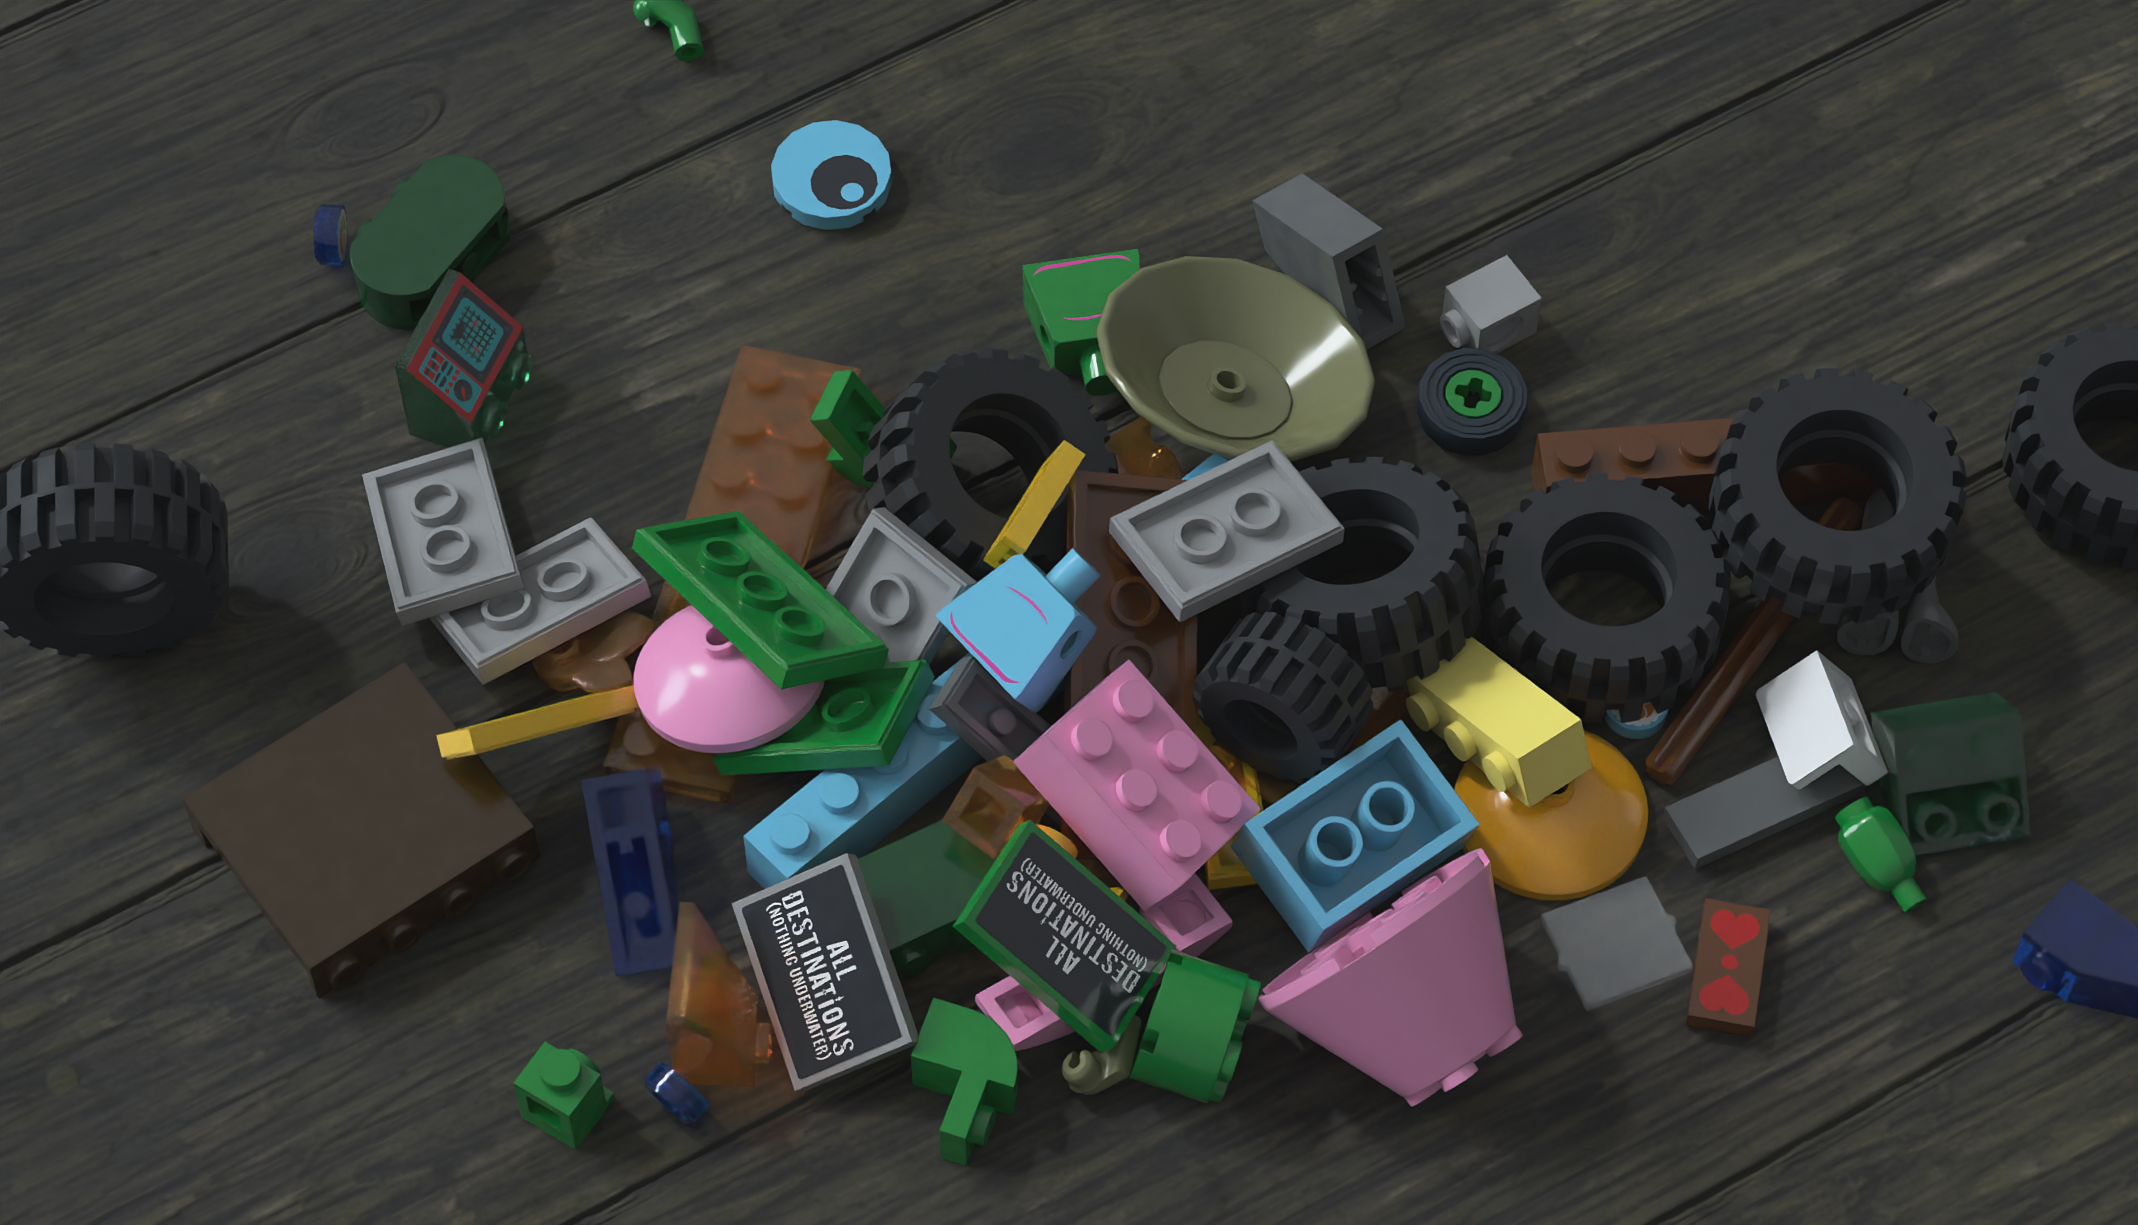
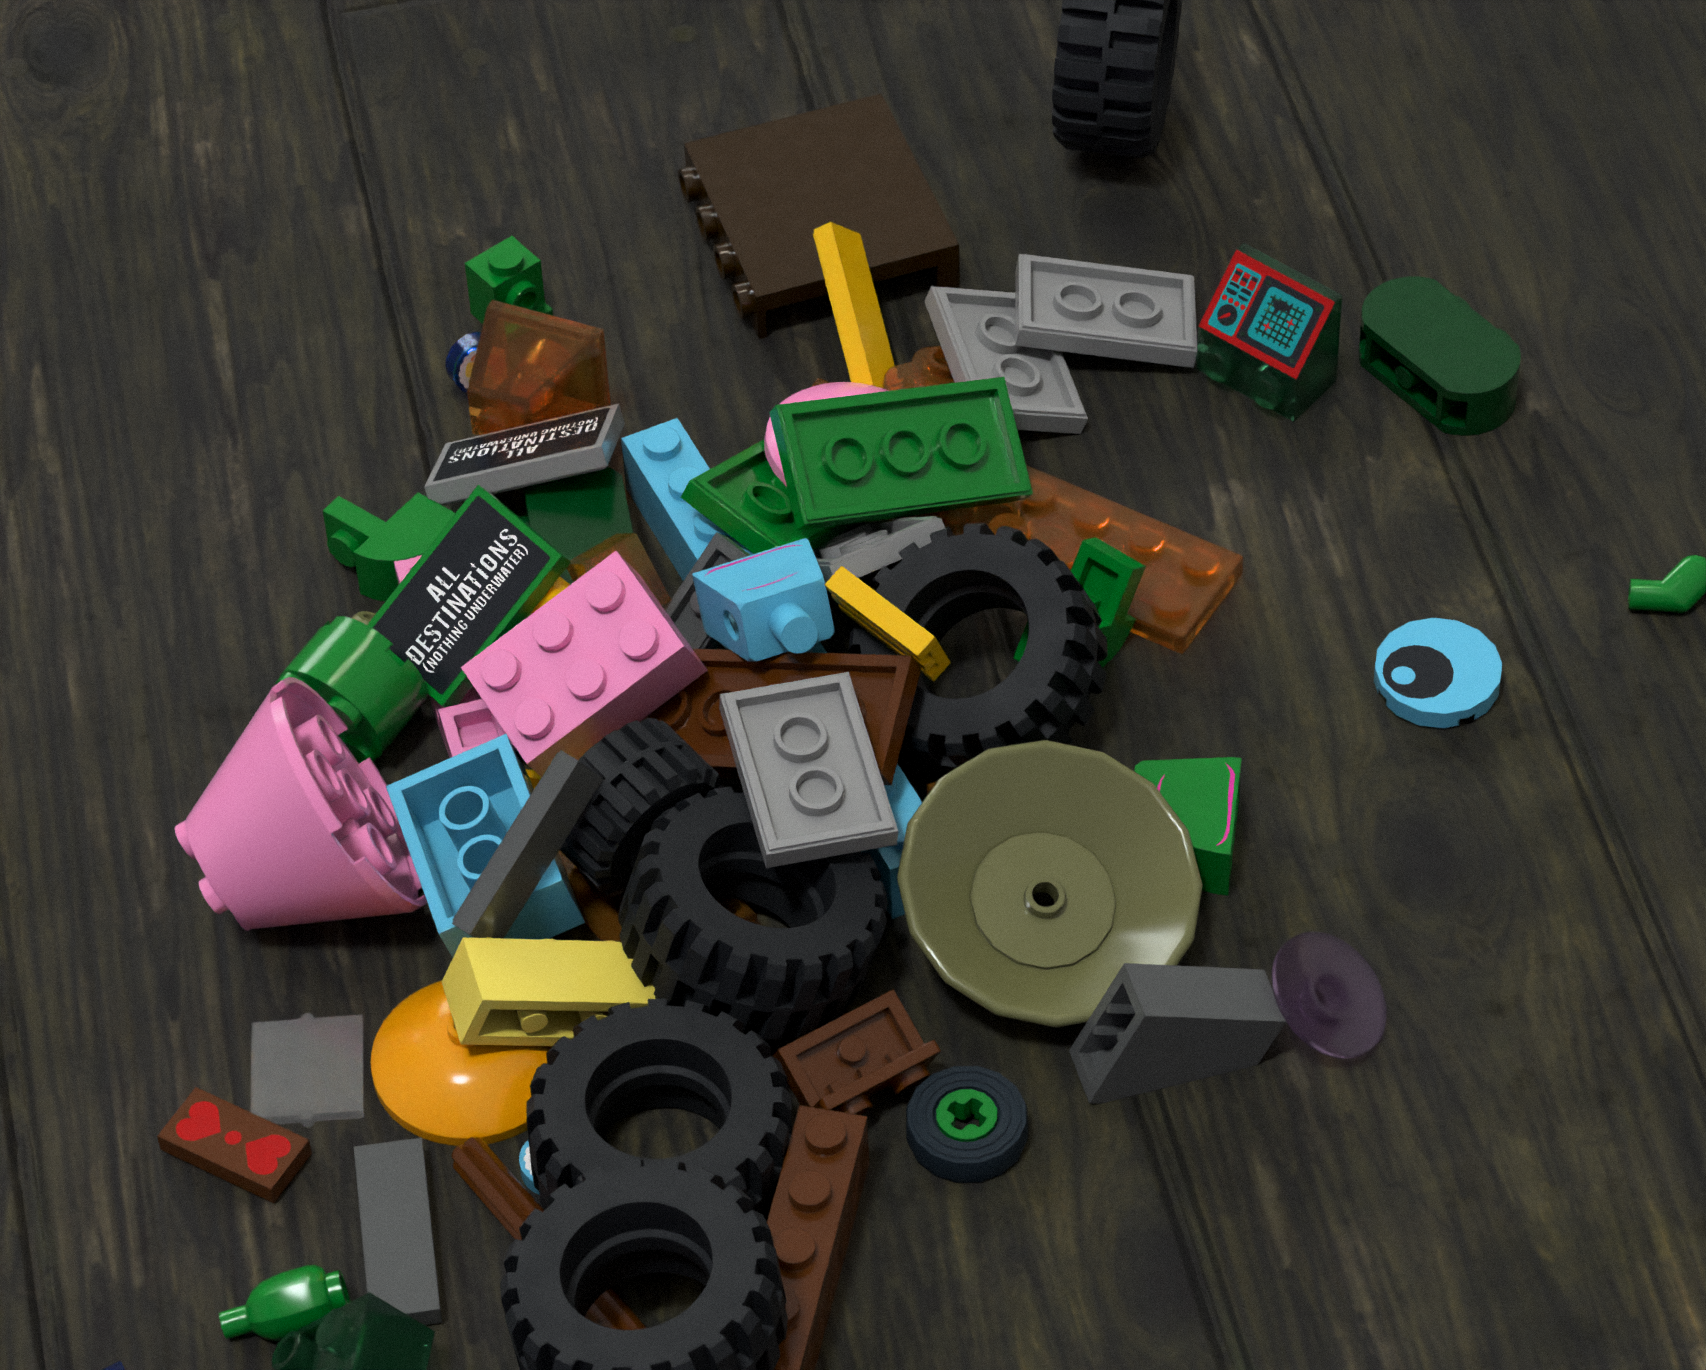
camera: 110 degrees right, 10 degrees down
clear blue tile [314,204,348,266] -> none
clear blue slope [581,768,683,976] -> none
light grey brick [1440,255,1542,354] -> none
white panel [1756,650,1888,789] -> none
none -> dark grey tile [452,750,603,938]
none -> reddish brown bracket [773,989,941,1115]
none -> clear purple dish [1272,932,1387,1059]

